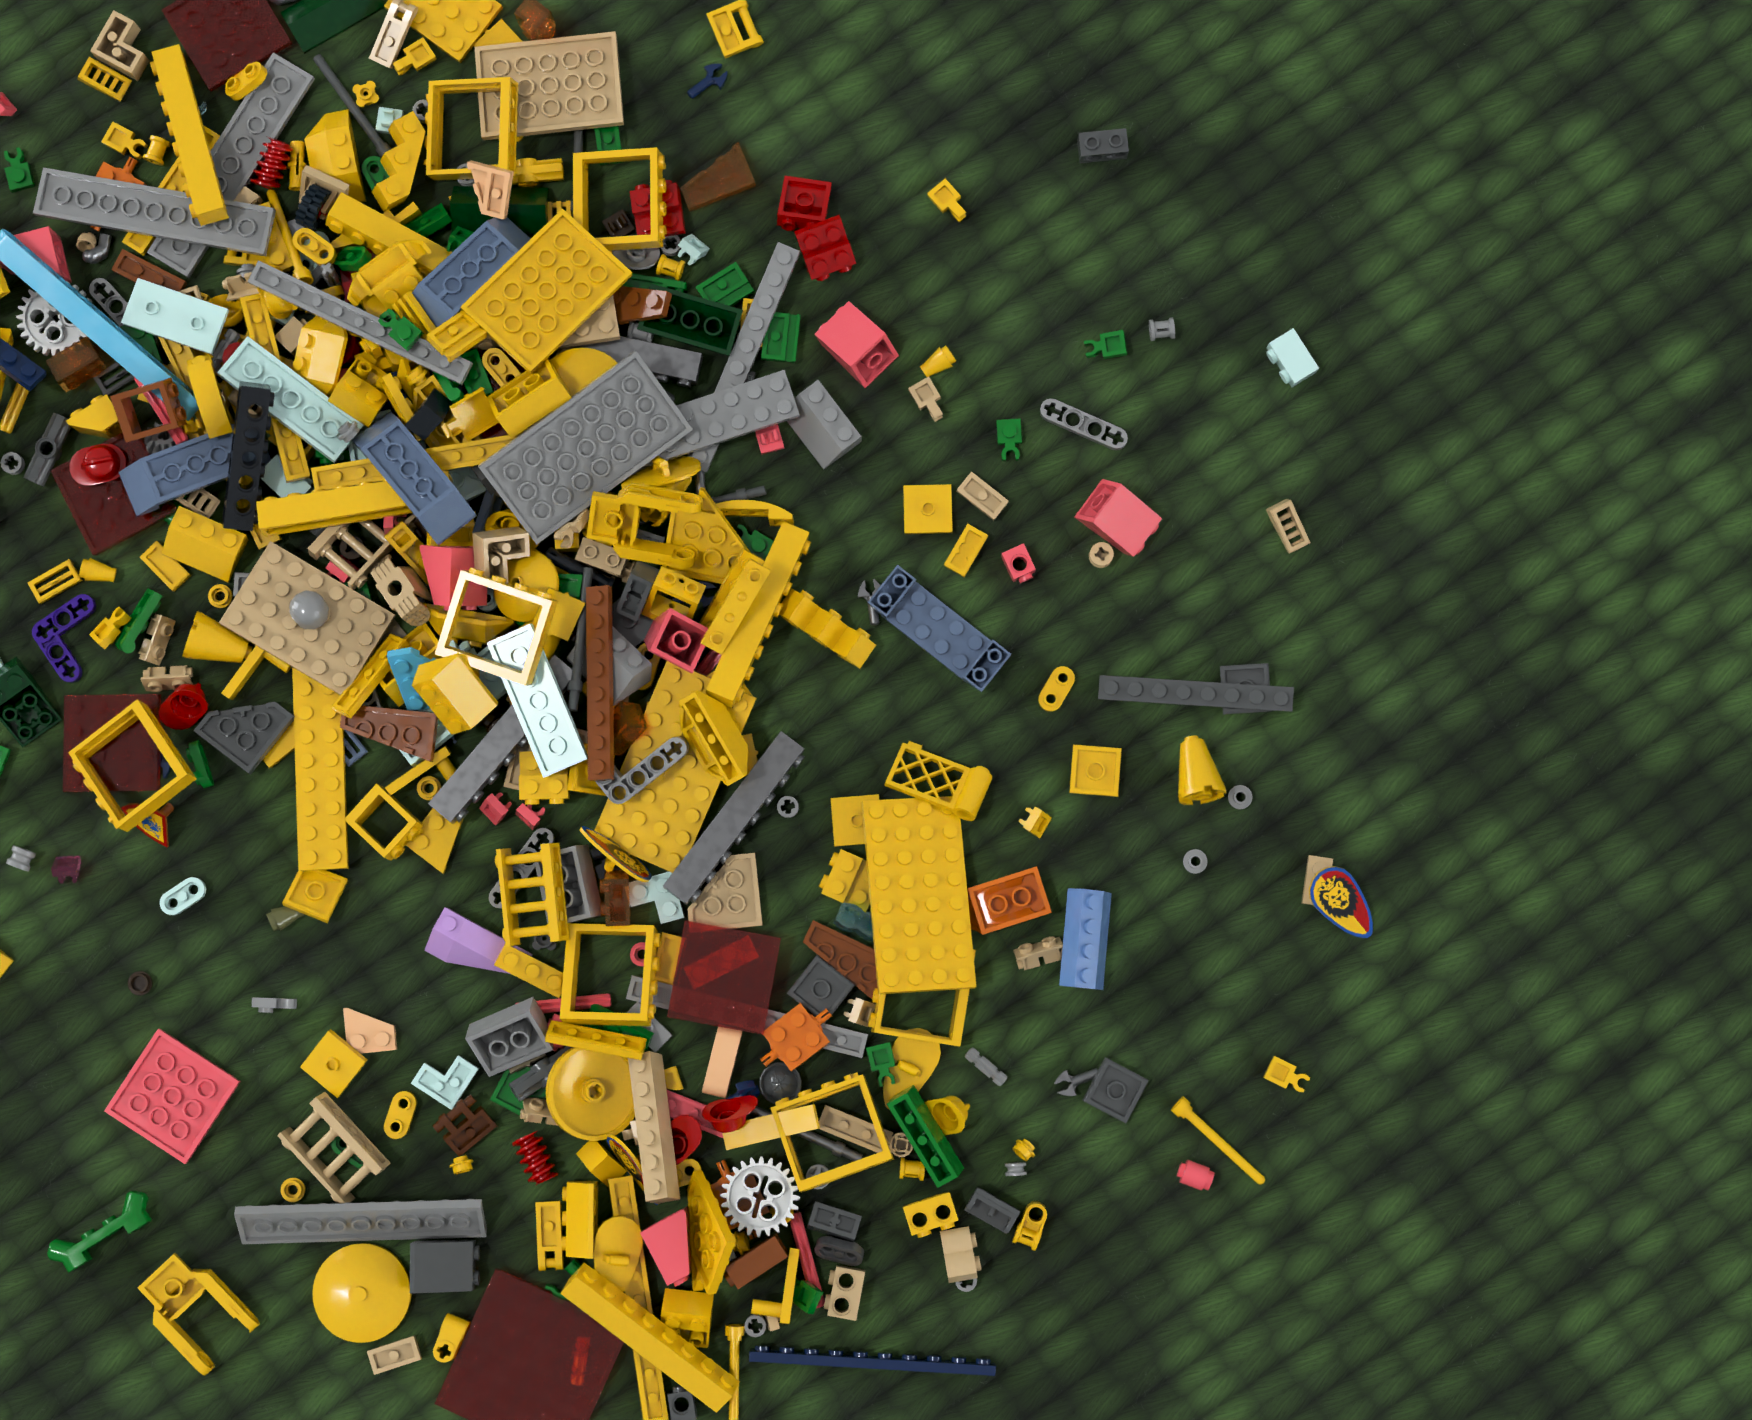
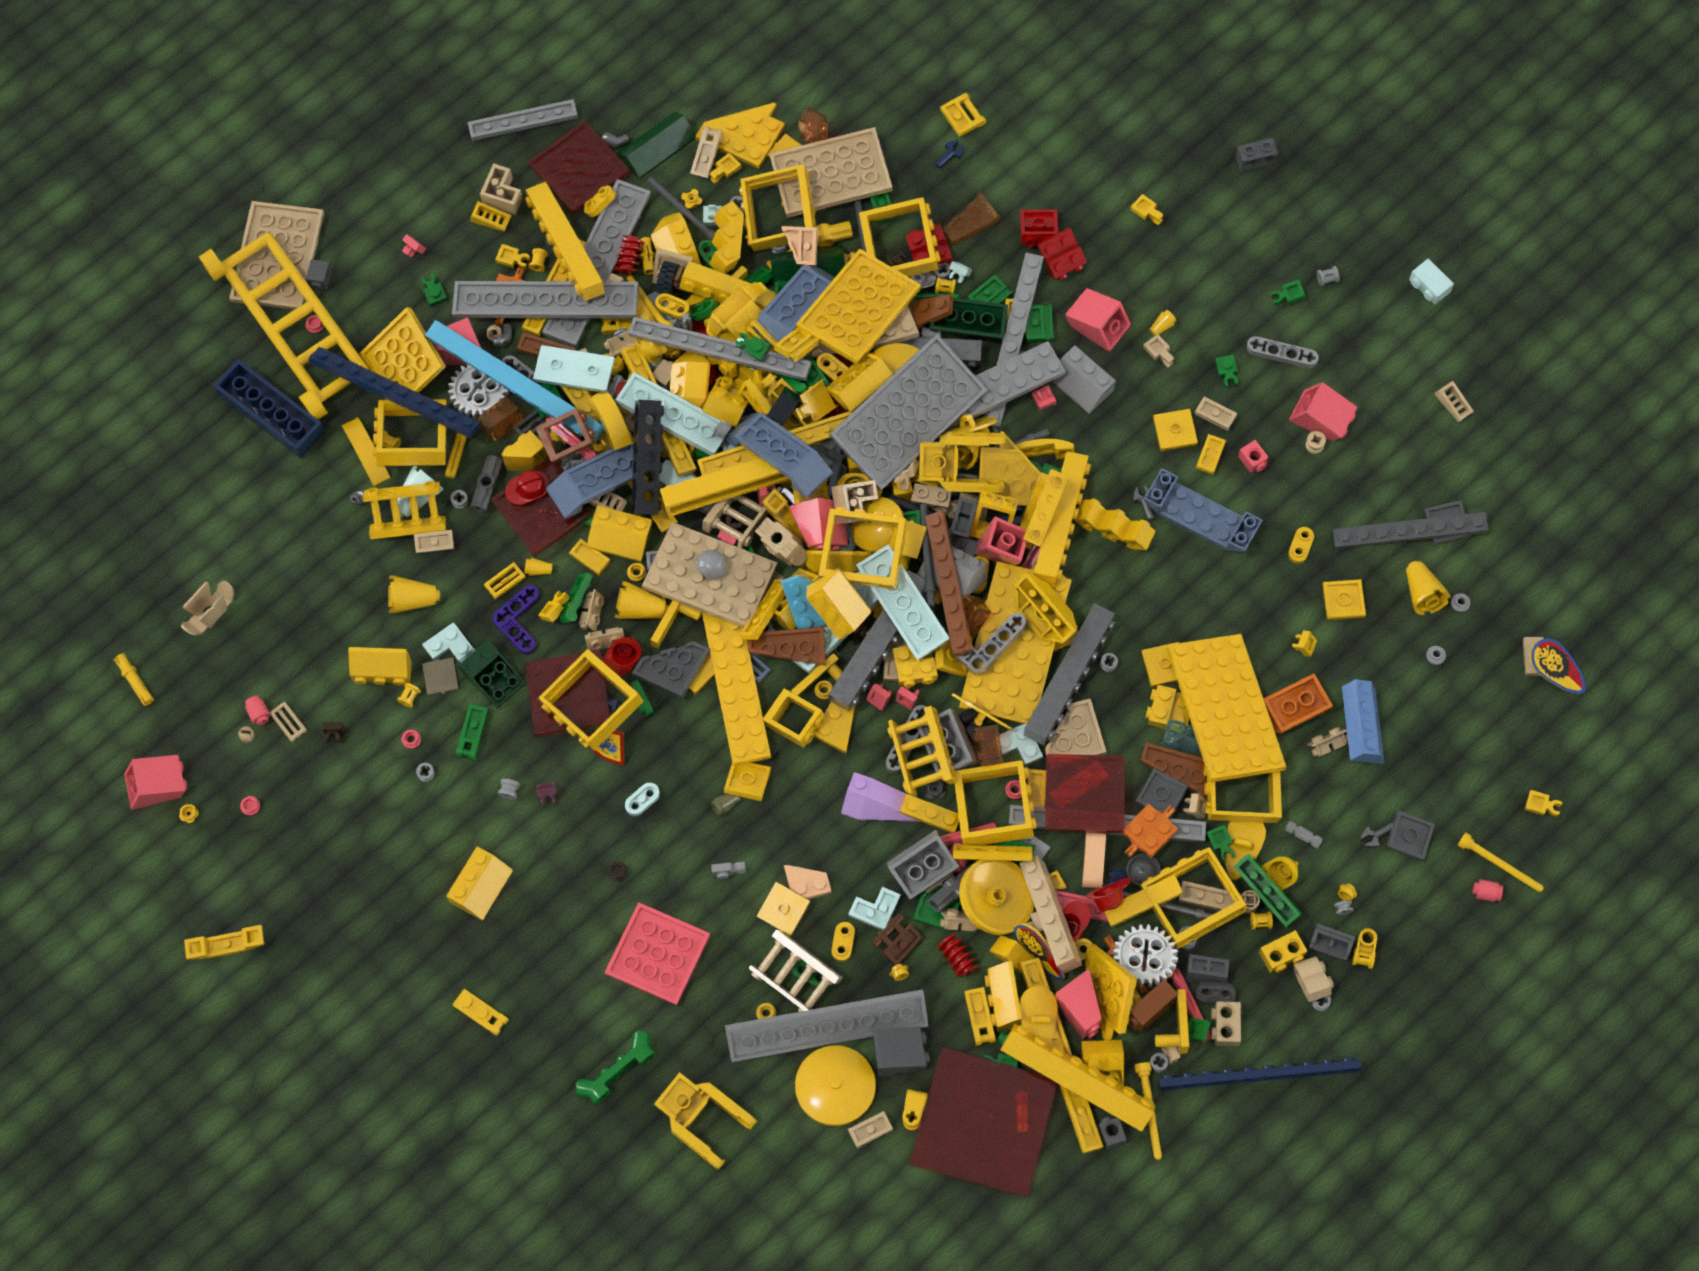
camera: 10 degrees left, 15 degrees down
yellow piece [885,741,992,821] -> none

